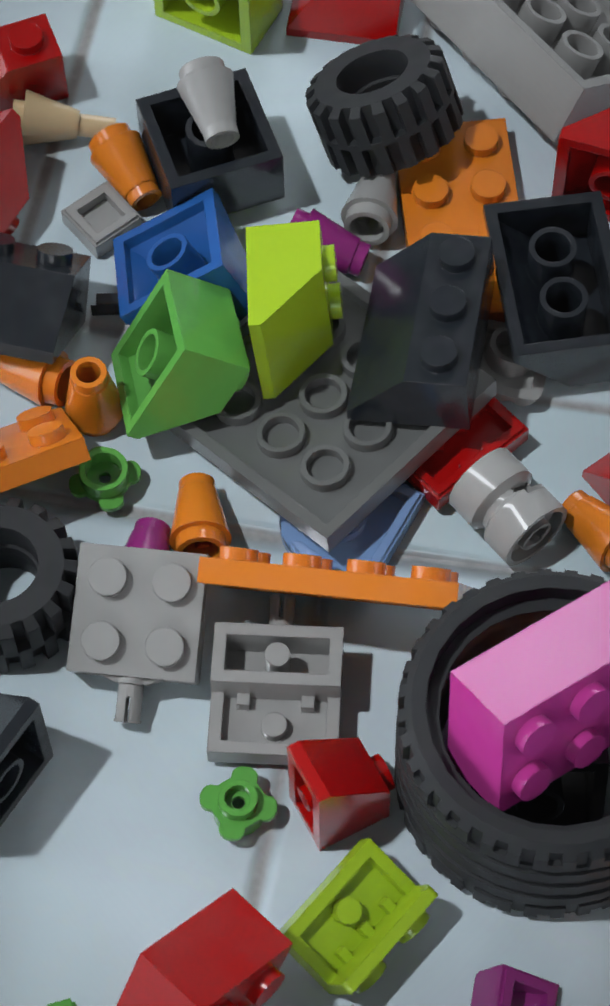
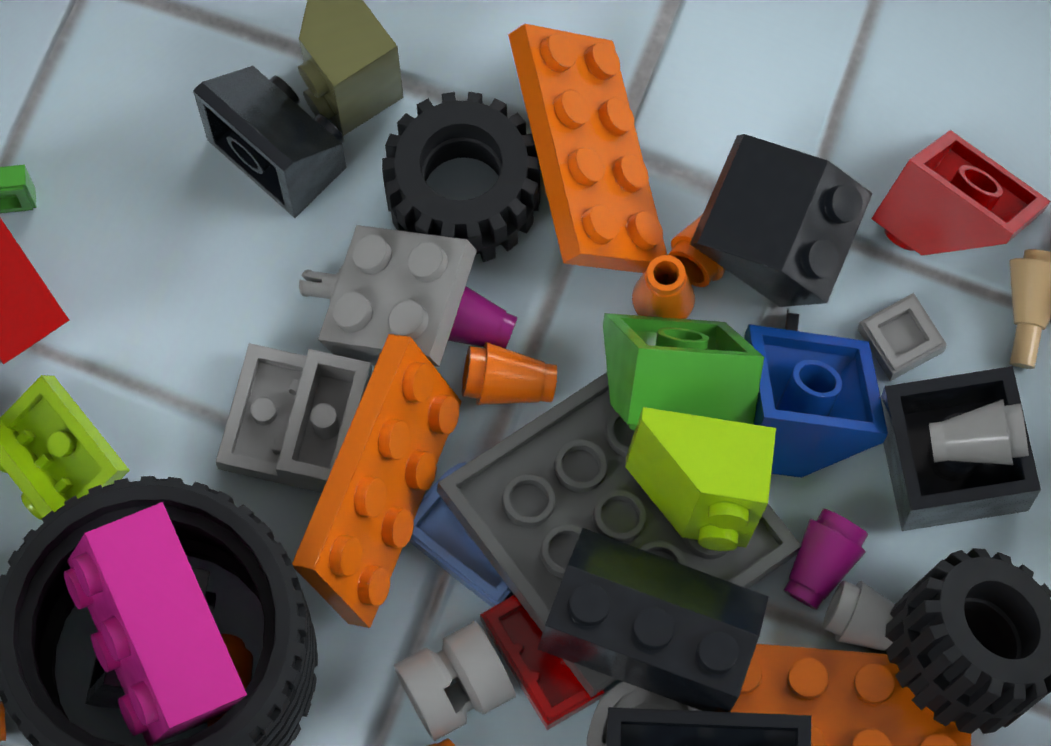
camera: 100 degrees right, 10 degrees up
bright green plate [69,446,141,512] -> none
orange cone [89,123,162,211] -> none
bright green plate [199,766,278,842] -> none
red slope [287,737,395,851] -> none

